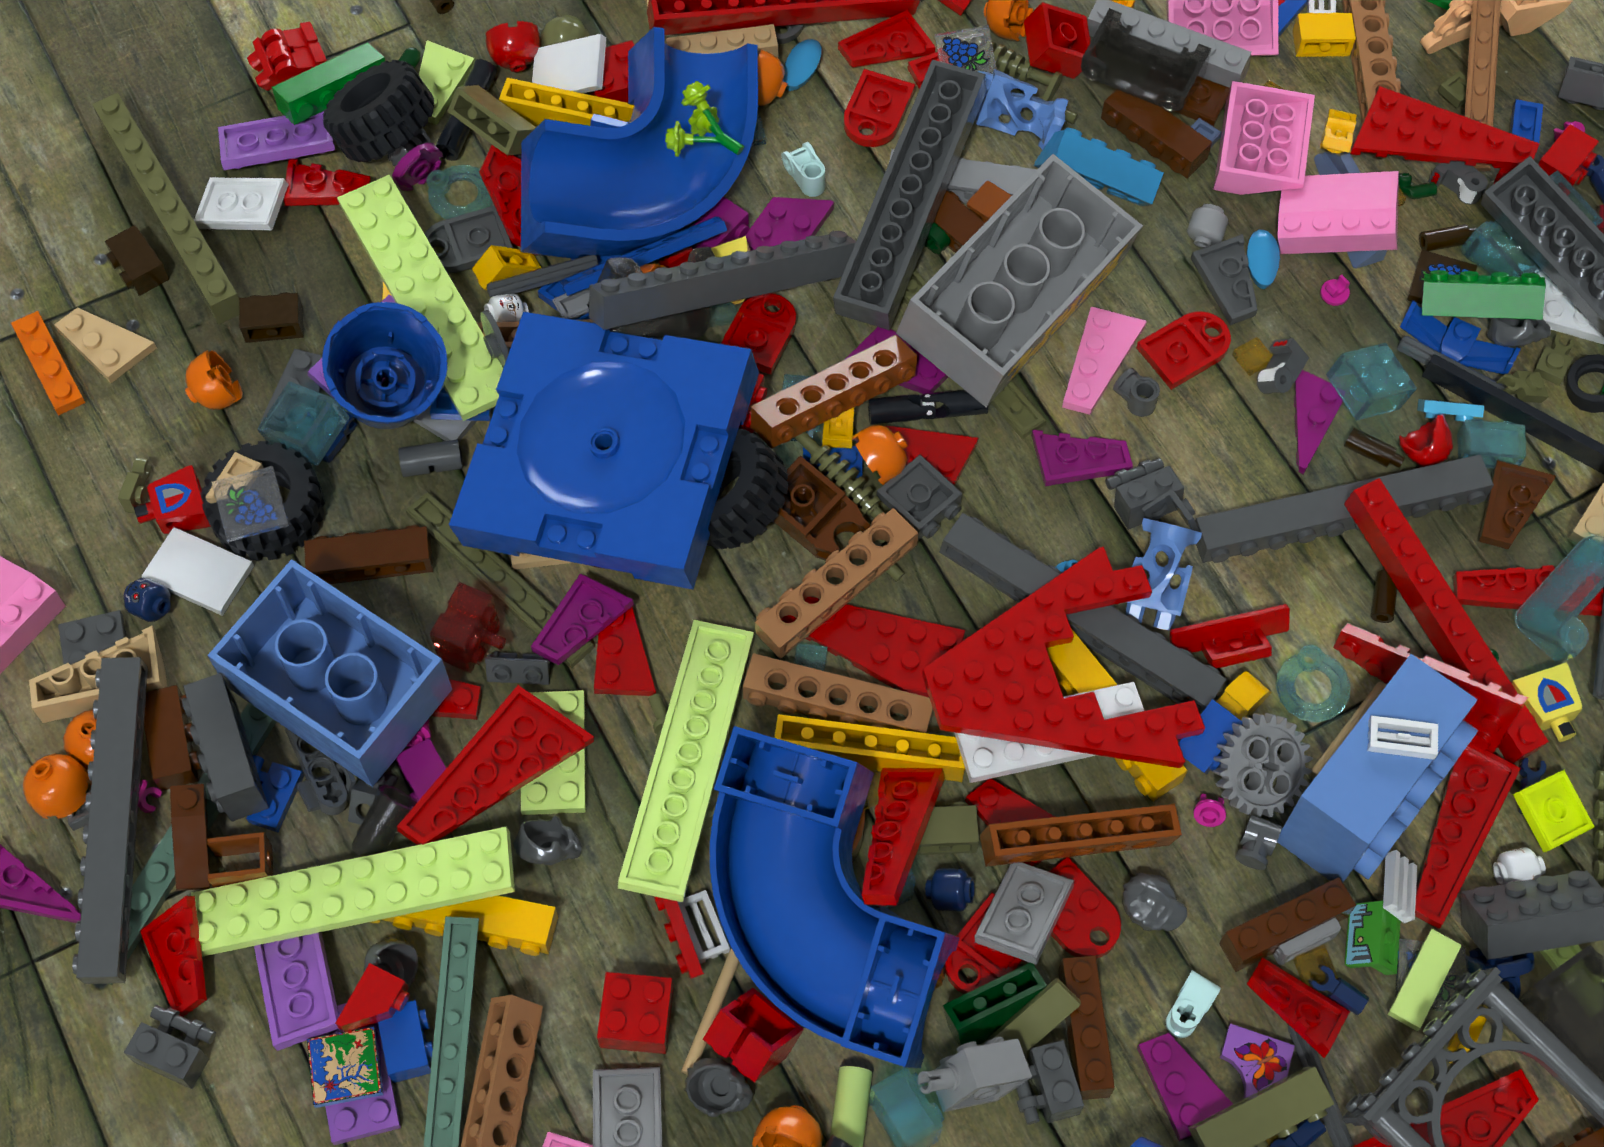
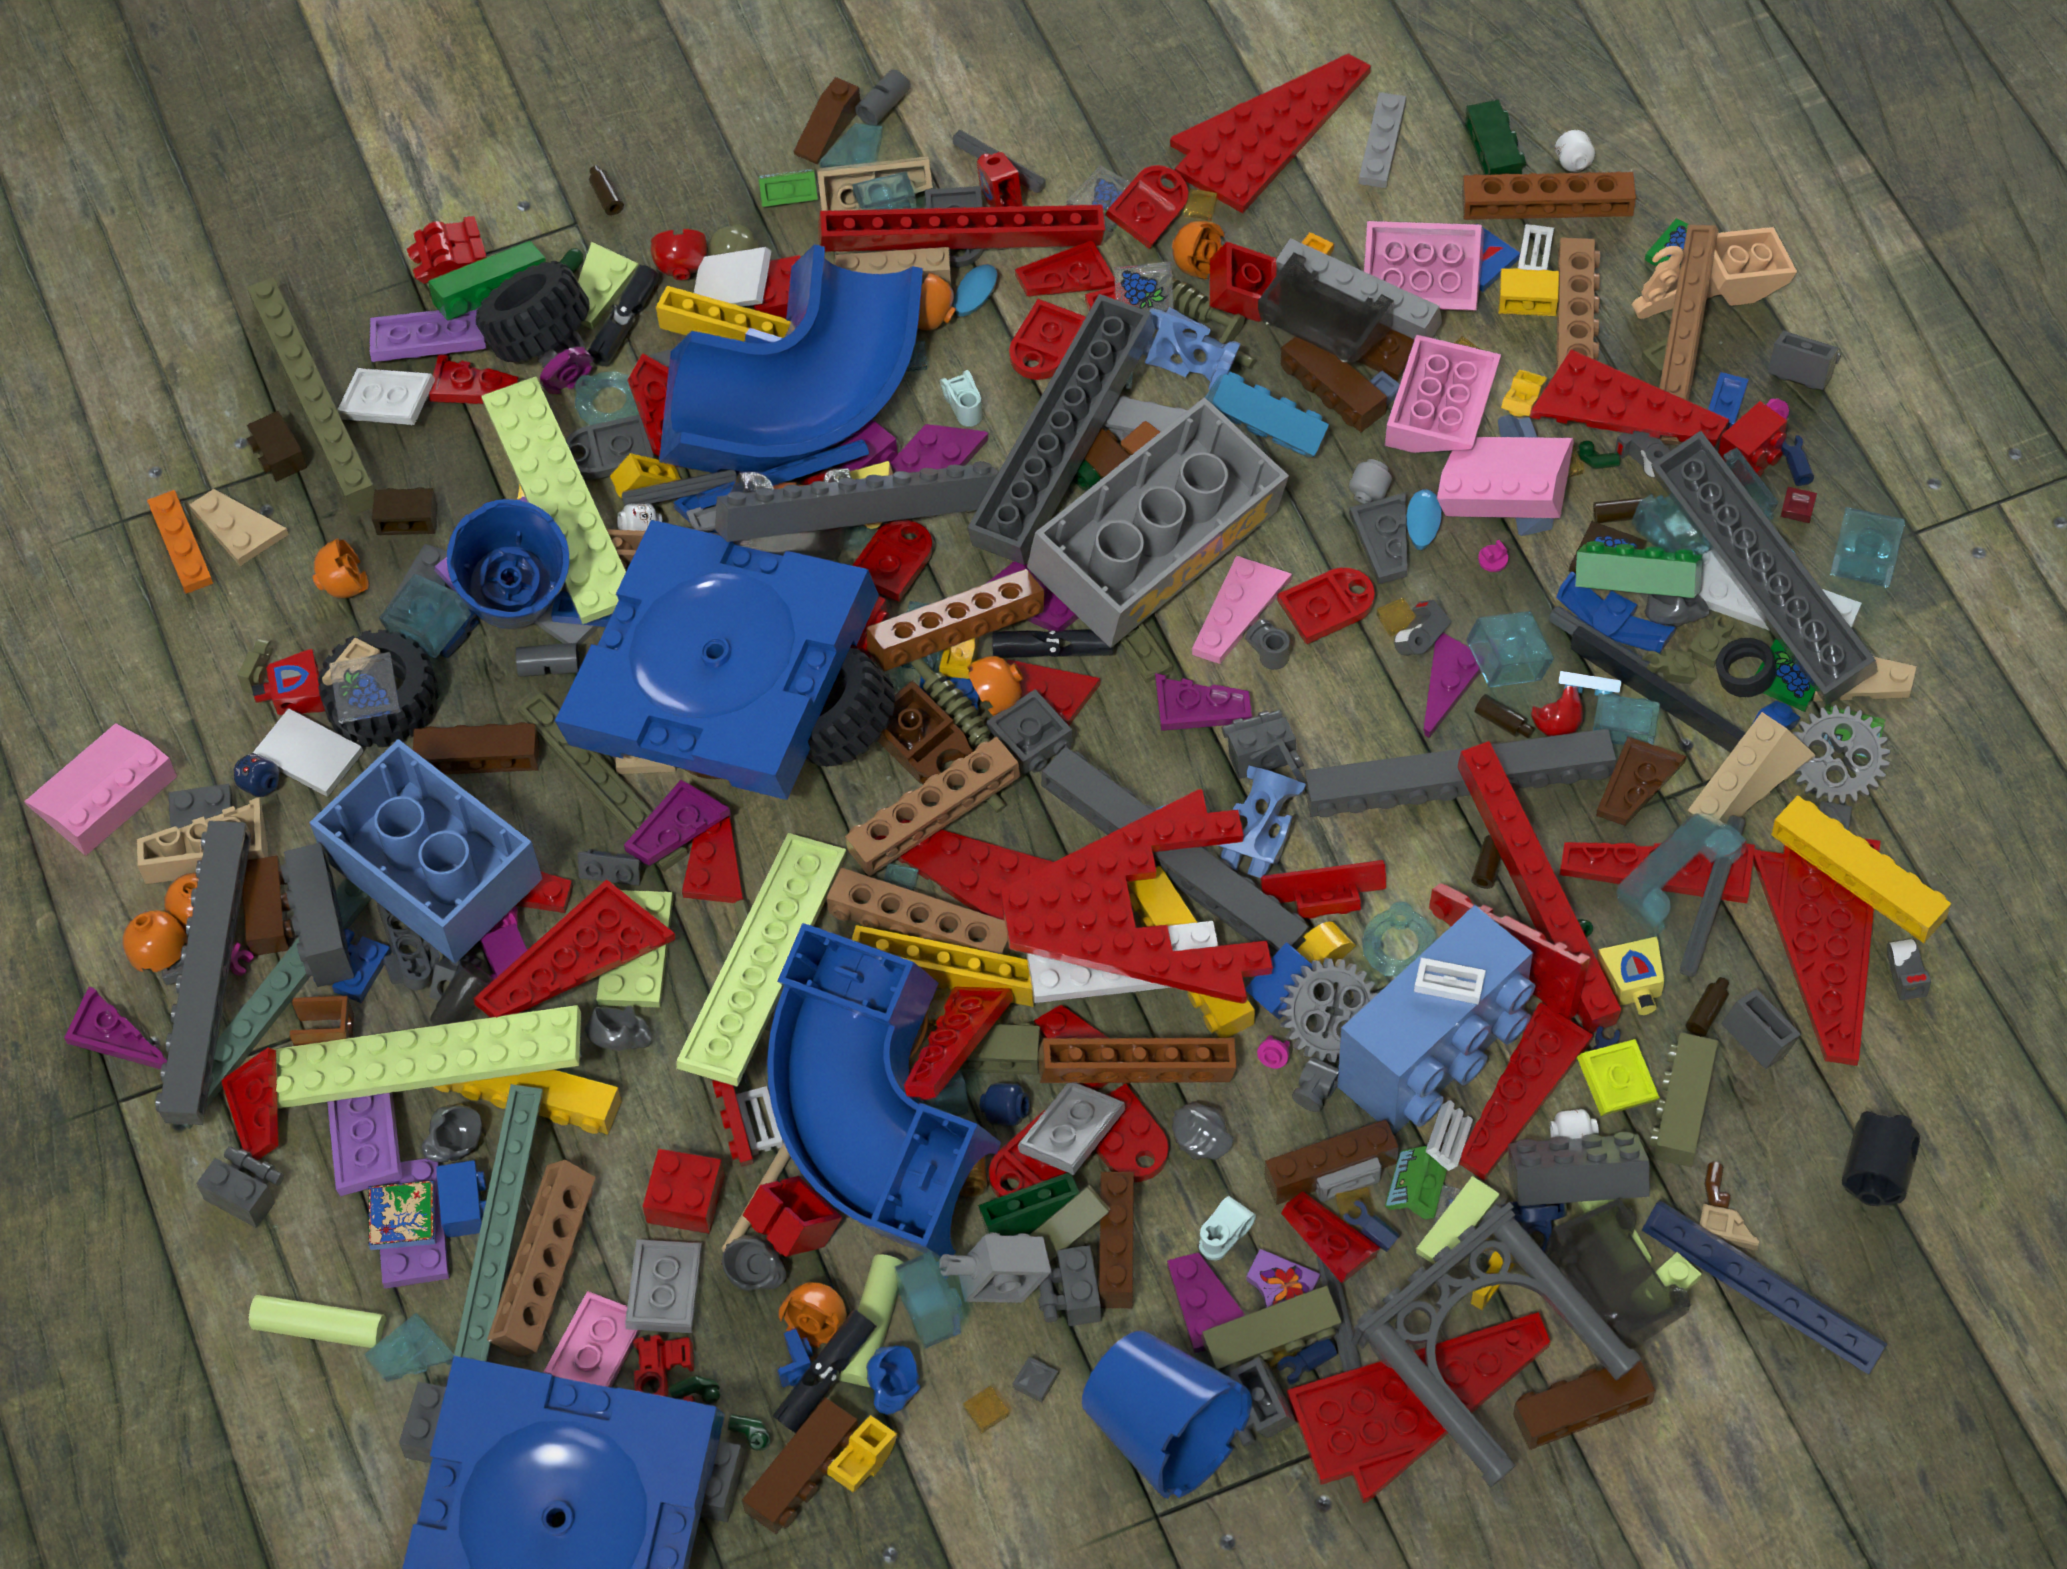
camera: 10 degrees right, 5 degrees down
reddish brown slope [170,784,210,891] -> none
red slope [335,963,410,1032] -> none
clear red brick [430,582,506,673] -> none
olive brick [448,85,536,156] -> none
dark grey piece [480,310,509,368] -> none
lime plant [665,81,744,157] -> none

